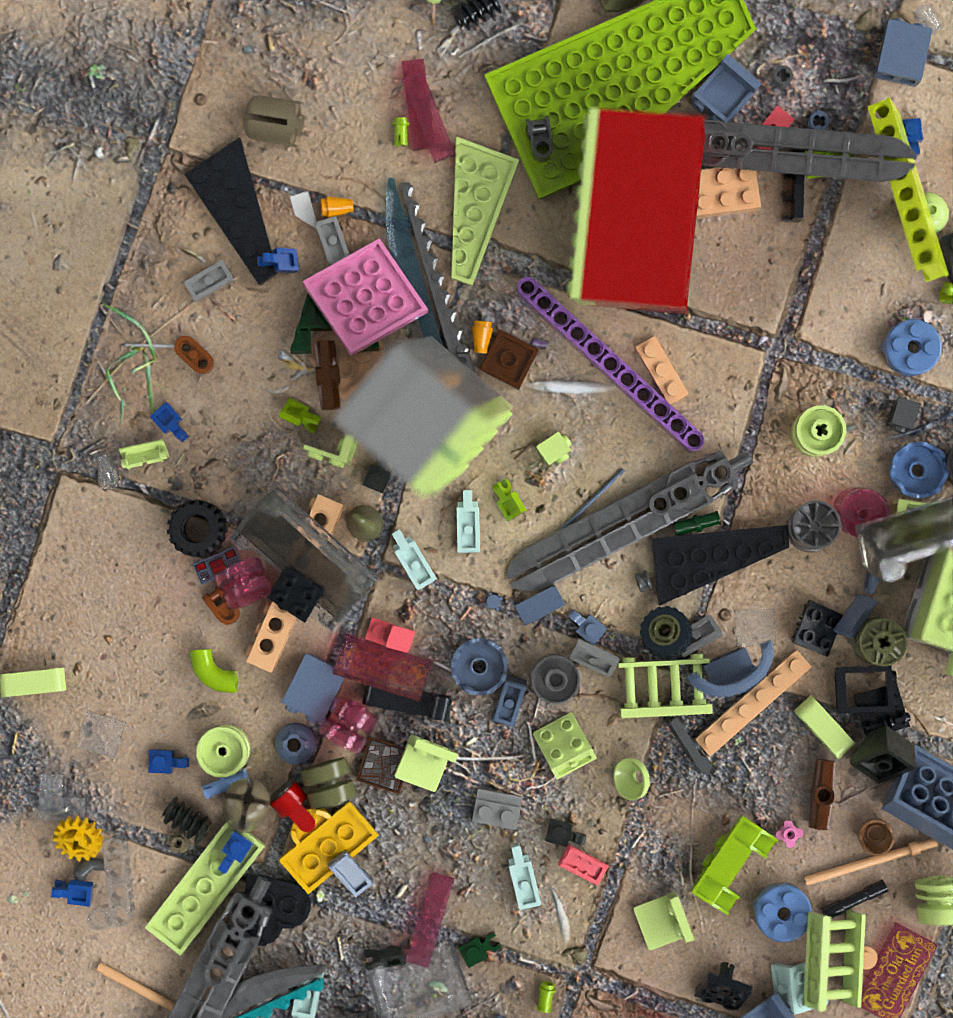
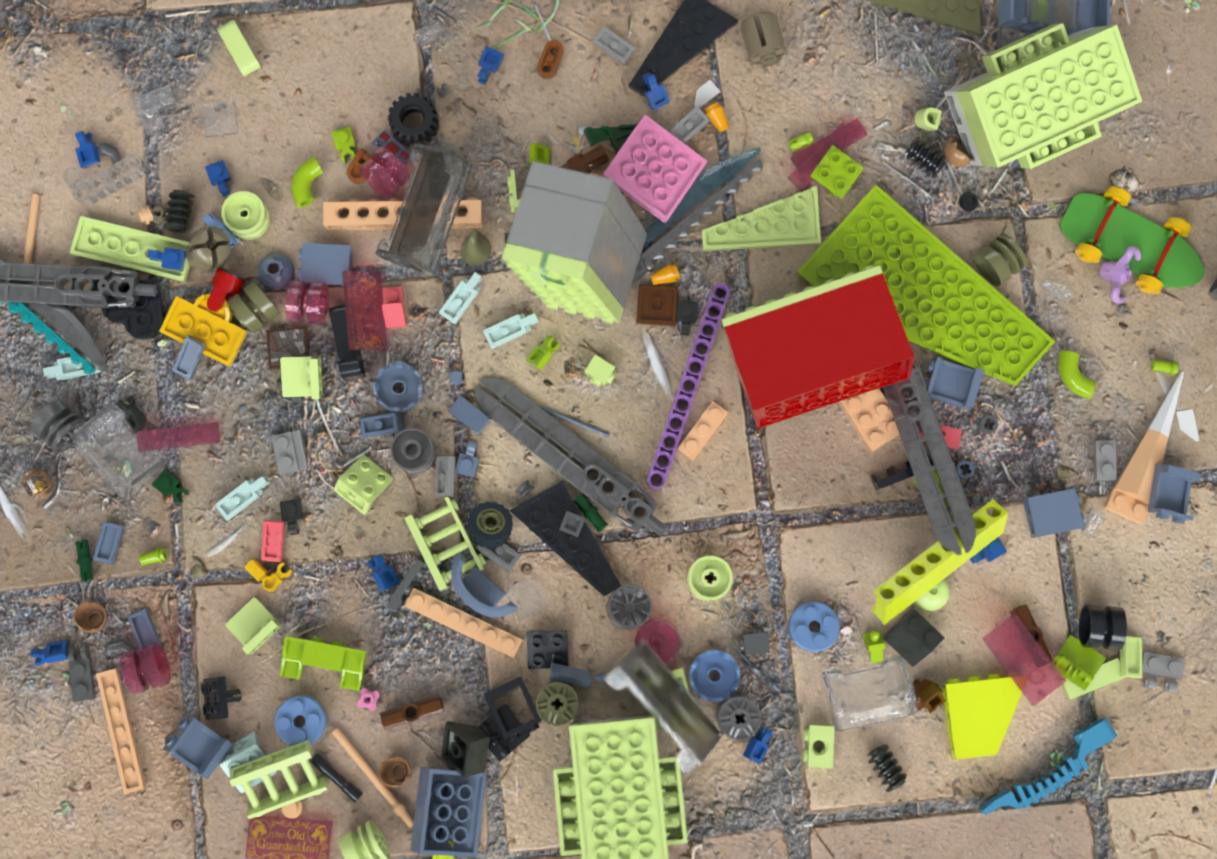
camera: 65 degrees right, 5 degrees down
yellow gear [53,815,104,862] -> none
yellowish green hinge [119,439,170,470] -> none
black hinge [267,565,326,623] -> none
dark grey piece [526,116,553,163] -> none
yellowish green piece [613,758,650,800] -> none
yellowish green beam [794,695,855,760] -> none
none -> light nougat plate [137,205,154,225]
none -> yellow bar [244,558,293,592]
none -> lime plate [332,127,356,164]
none -> blue plate [367,554,400,592]
none -> dark grey plate [559,511,586,537]
none -> pearl dark grey plate [676,300,698,336]
none -> lime hinge [810,145,864,199]

